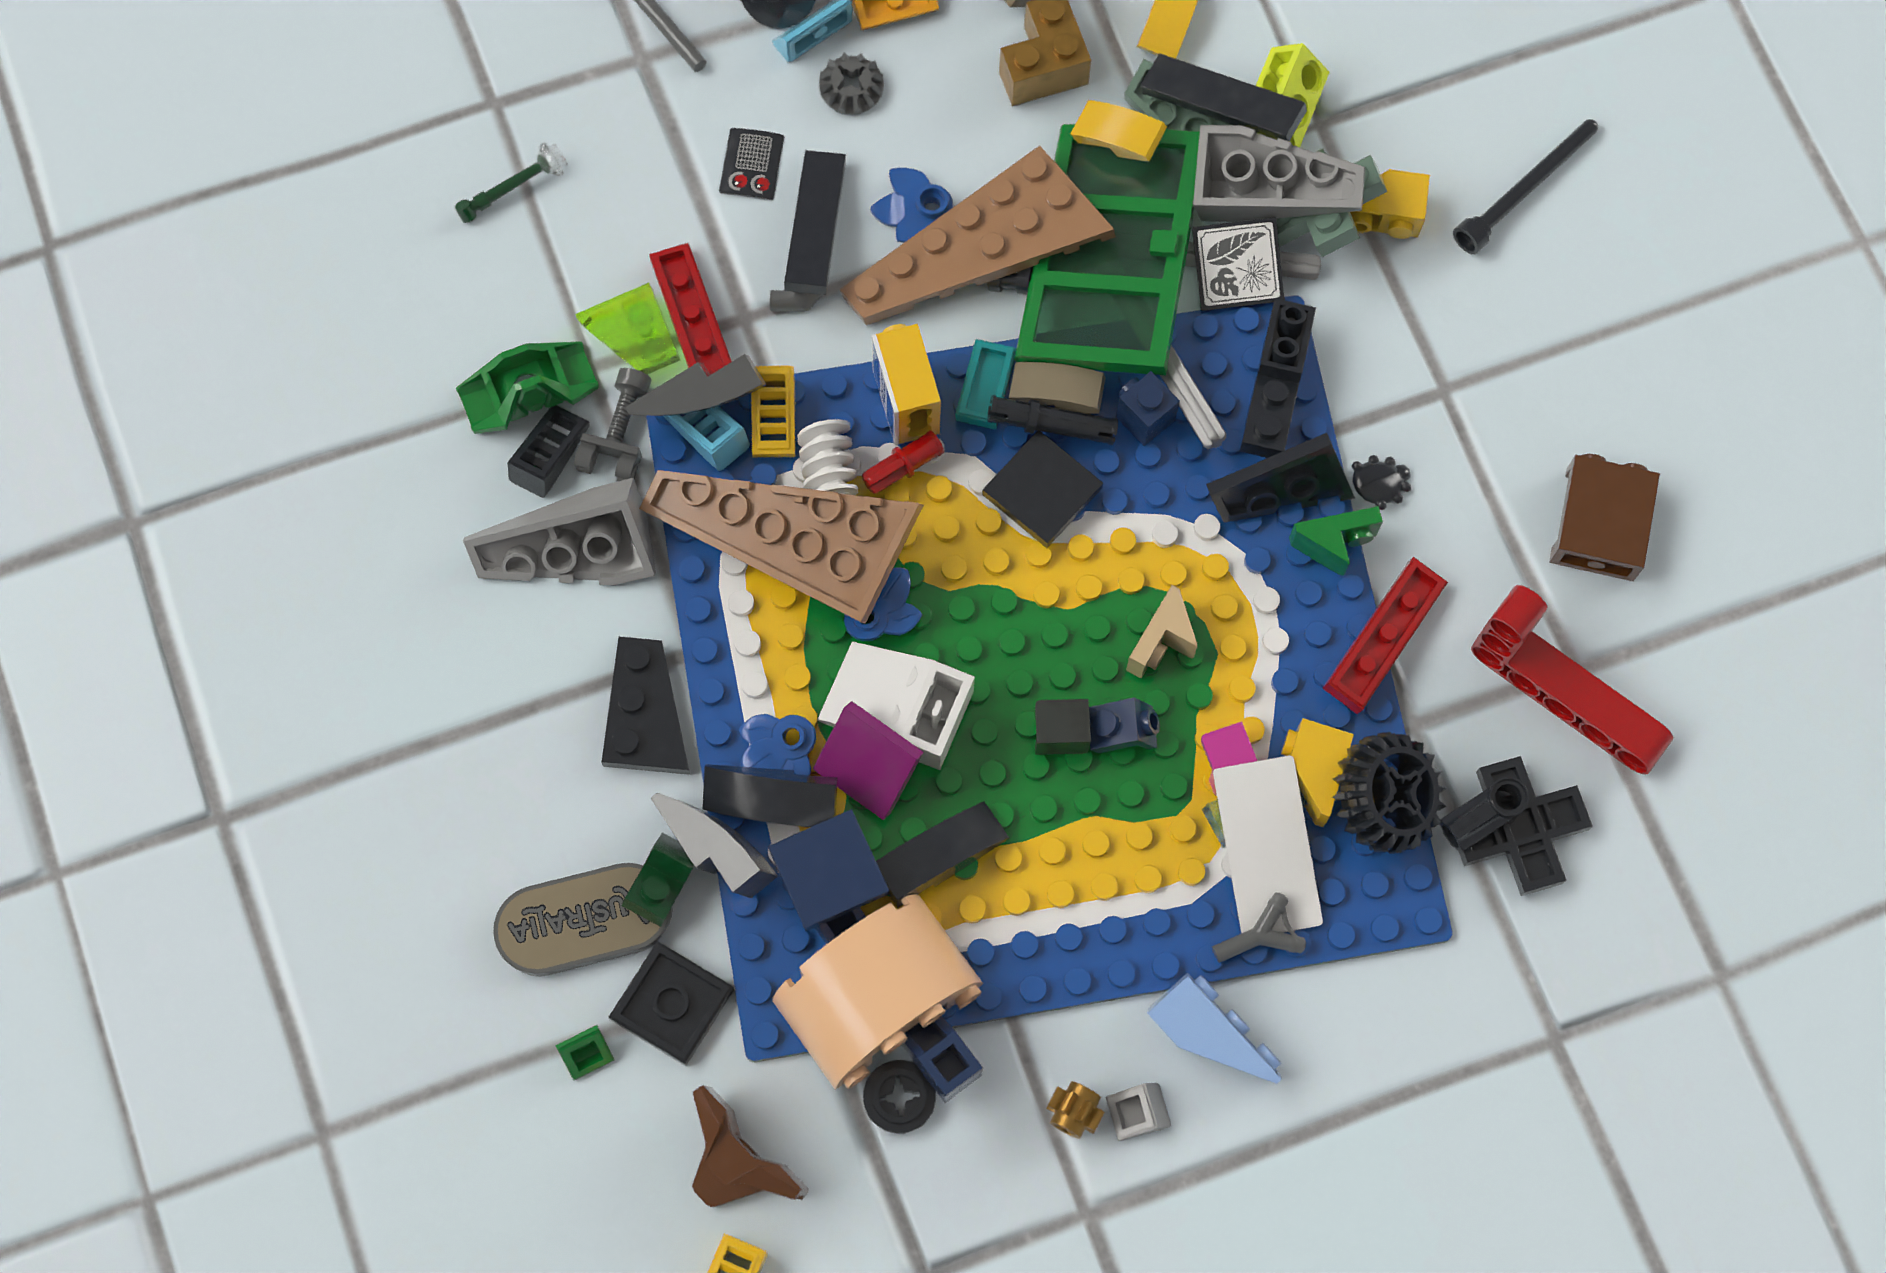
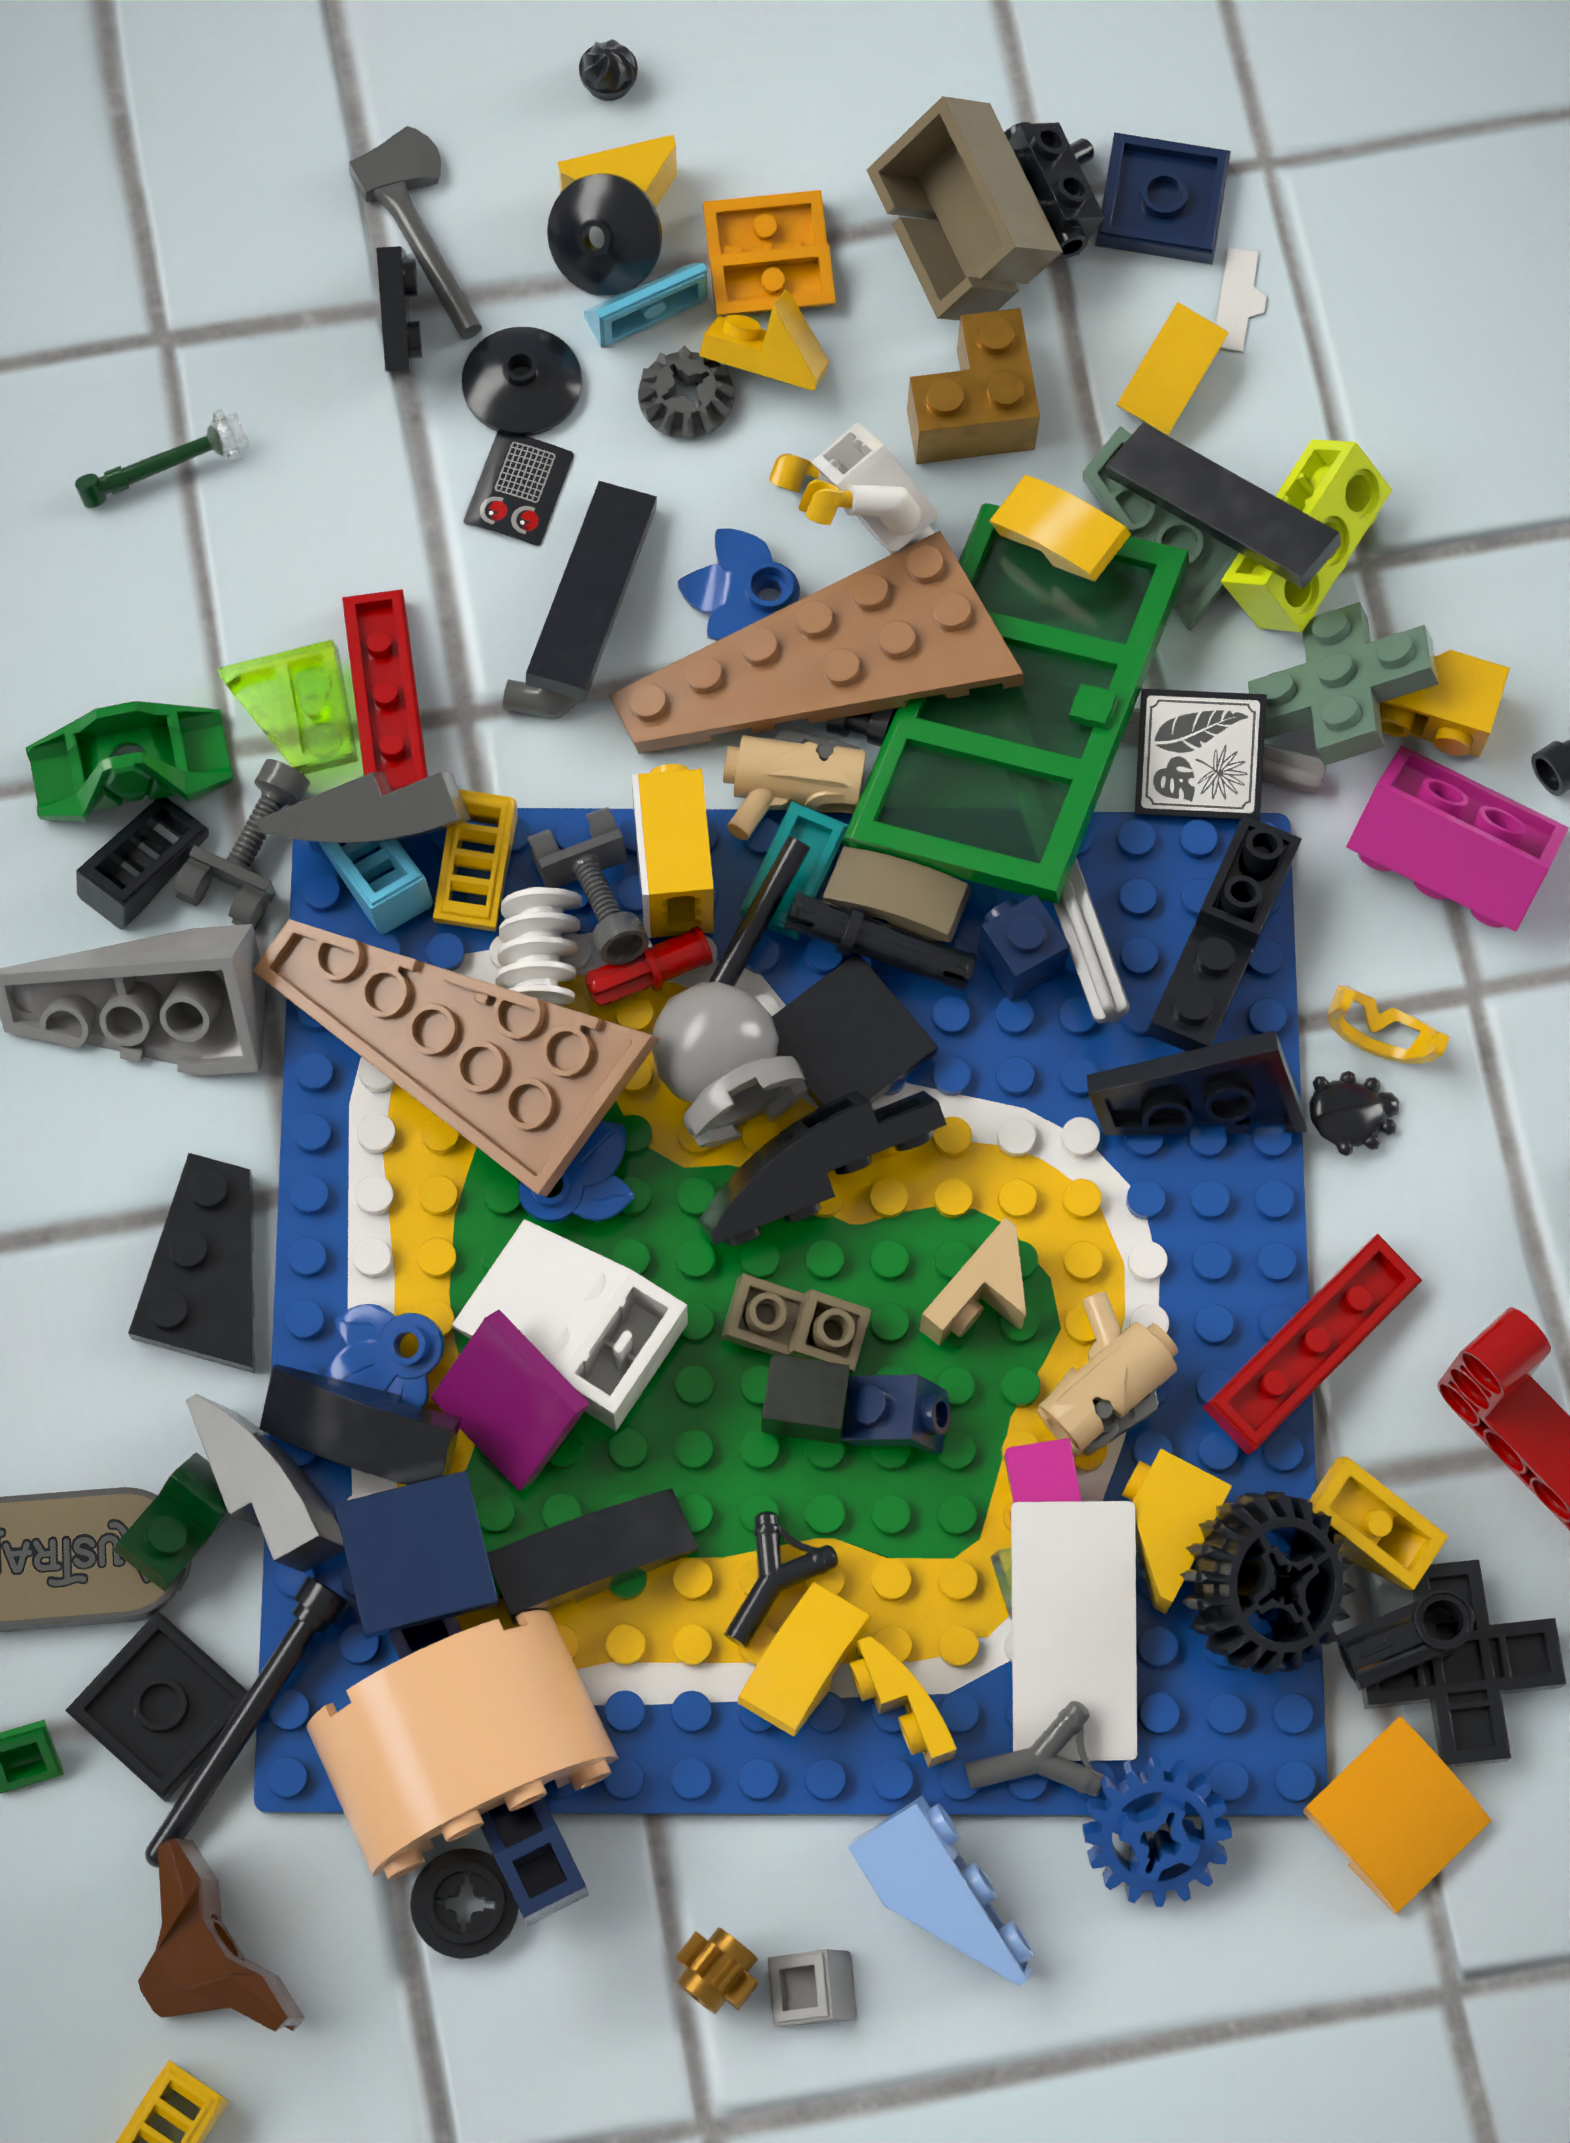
camera: 10 degrees right, 0 degrees up
light grey wedge [1193,125,1365,222] -> none
green slope [1289,506,1383,576] -> none
none -> black piece [145,1575,352,1868]
none -> black wing [376,246,422,372]
none -> black dish [461,327,582,436]
none -> dark grey bar [526,807,649,965]
none -> light grey tile [652,982,807,1148]
none -> yellow slope [699,290,830,391]
none -> black slope [699,1091,947,1246]
none -> black bar [709,836,810,987]
none -> dark tan slope [720,1273,872,1373]
none -> tan piece [723,729,866,840]
none -> black piece [724,1511,838,1648]
none -> yellow slope [738,1582,870,1737]
none -> white torso [769,422,939,554]
none -> yellow slope [849,1636,957,1768]
none -> tan piece [1037,1292,1178,1457]
none -> blue gear [1082,1755,1232,1907]
none -> light orange slope [1303,1716,1492,1915]
none -> yellow slope [1308,1457,1449,1590]
none -> yellow helmet [1327,985,1450,1064]
none -> dark pink slope [1346,745,1569,932]

